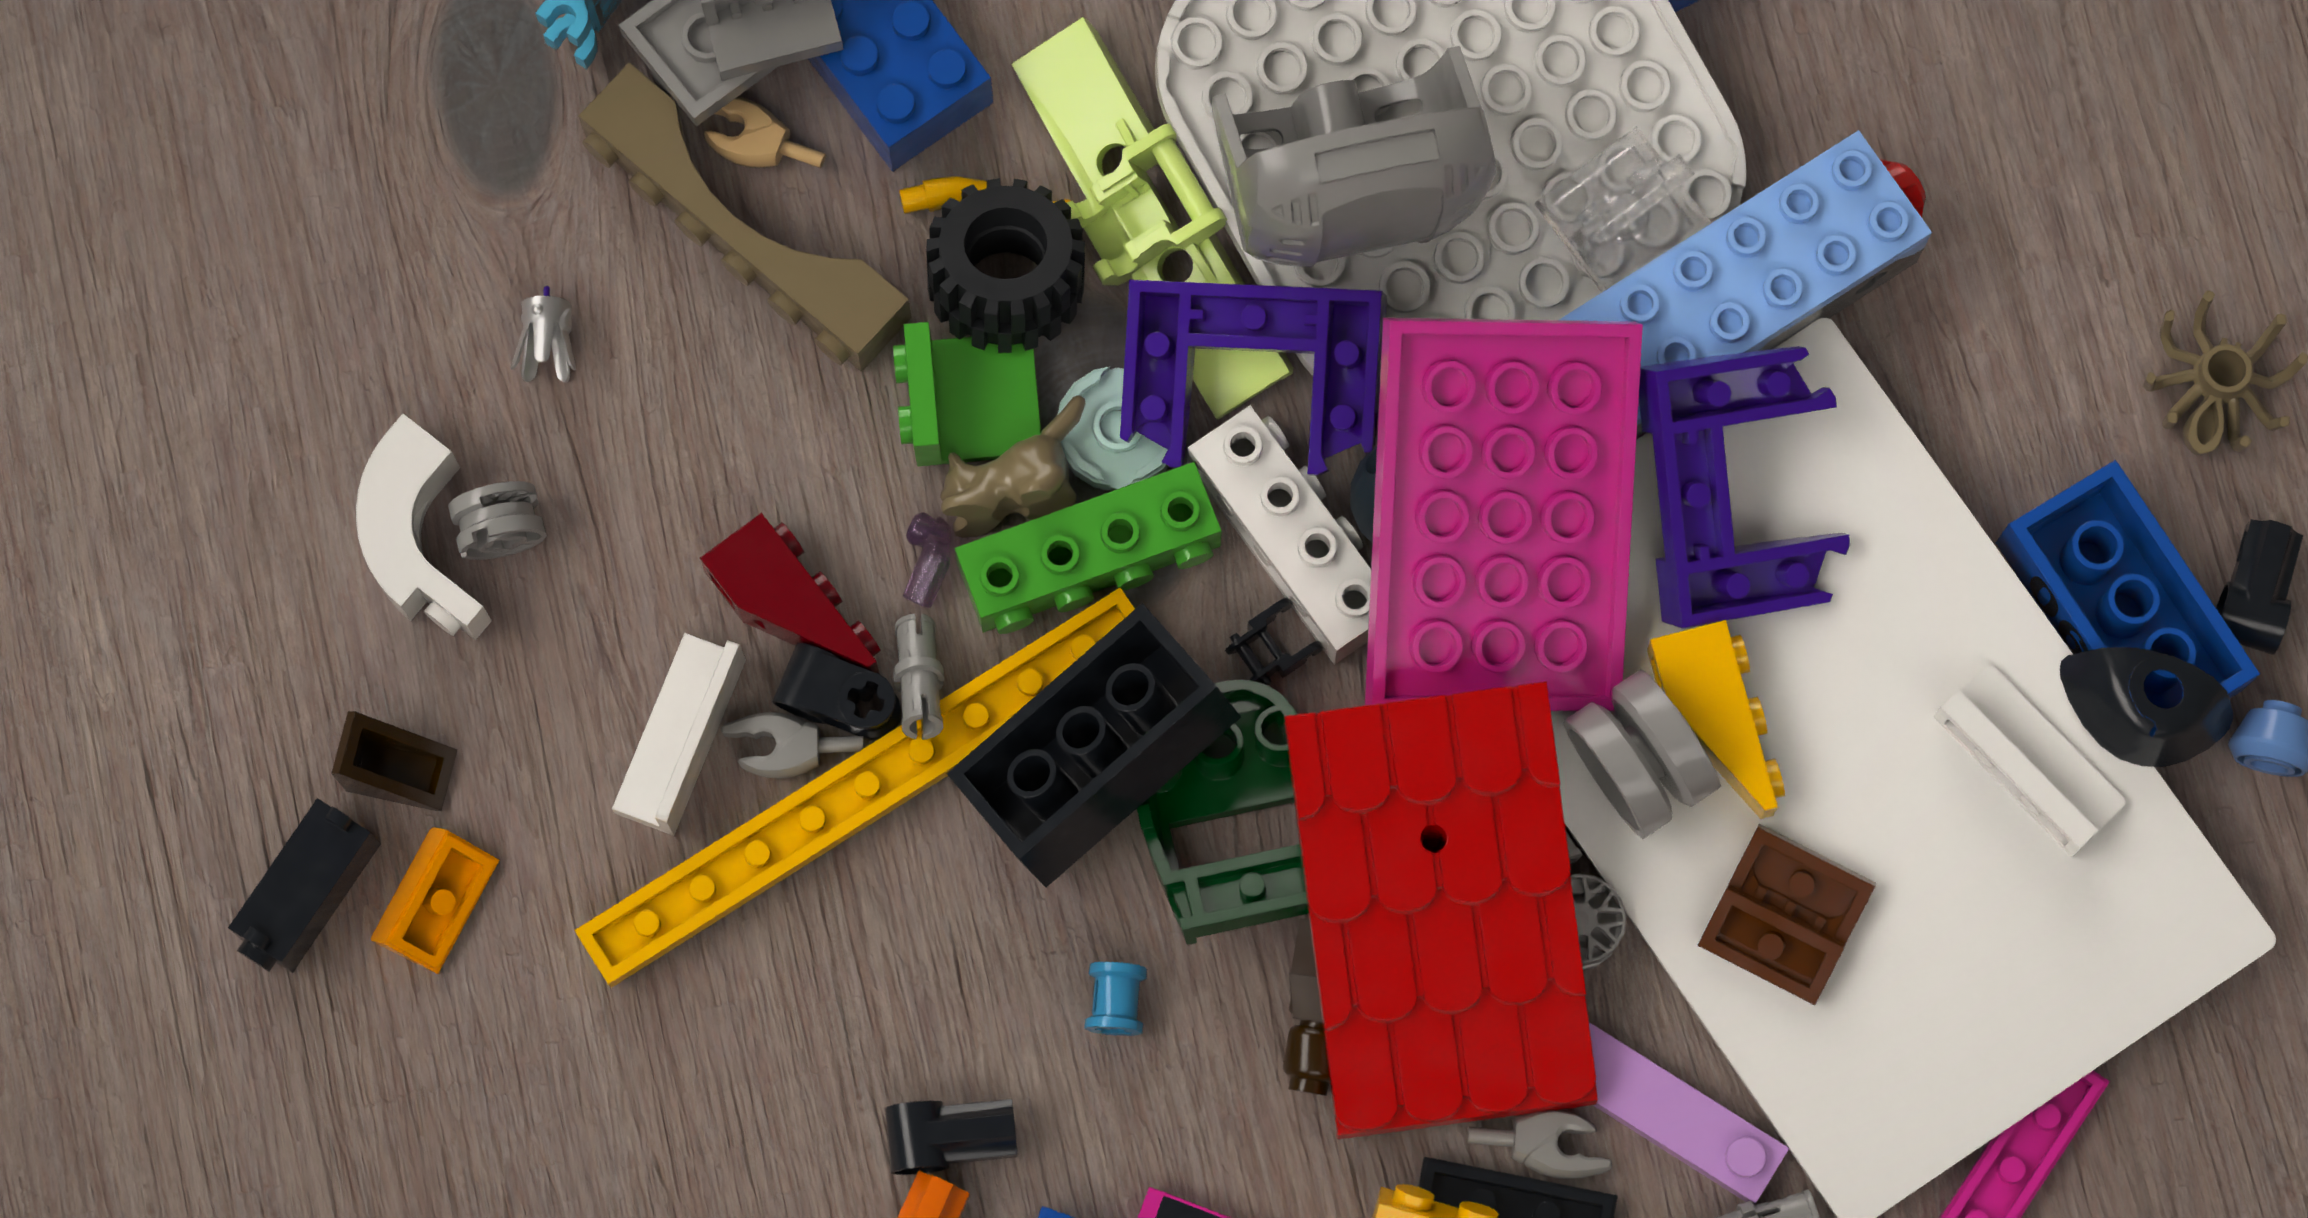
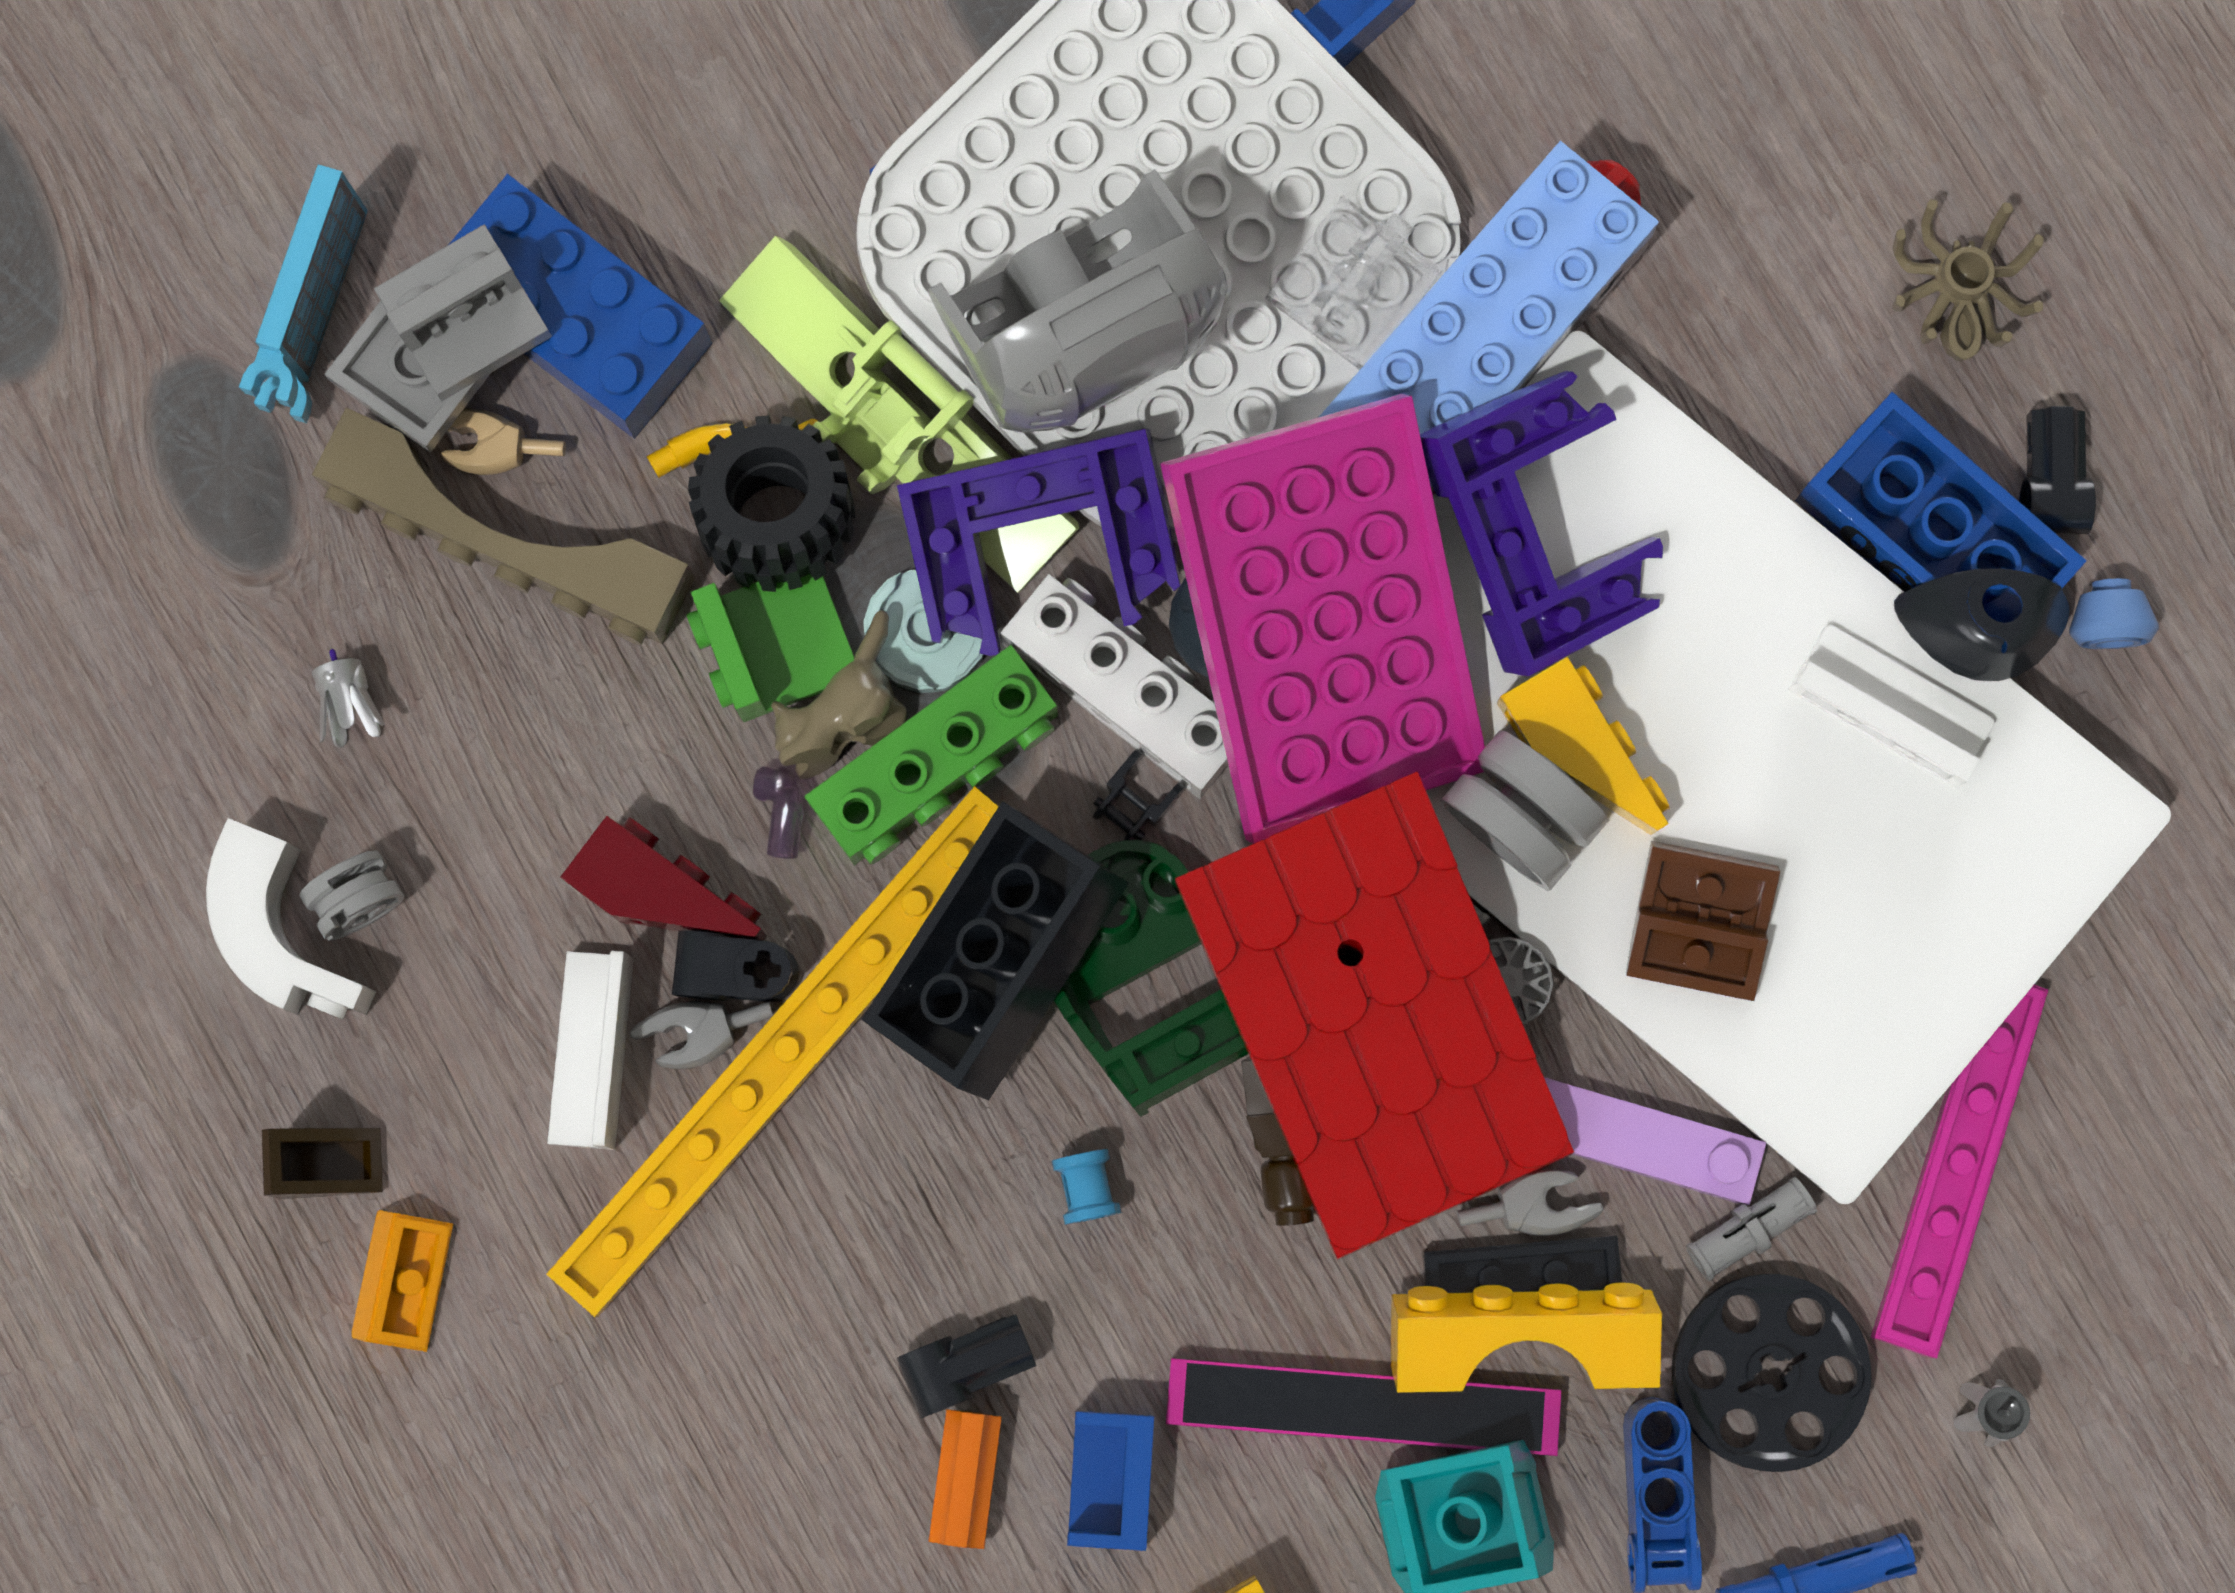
camera: 15 degrees left, 5 degrees up
black brick [228,798,381,973] -> none
light grey pin [893,614,944,740] -> none

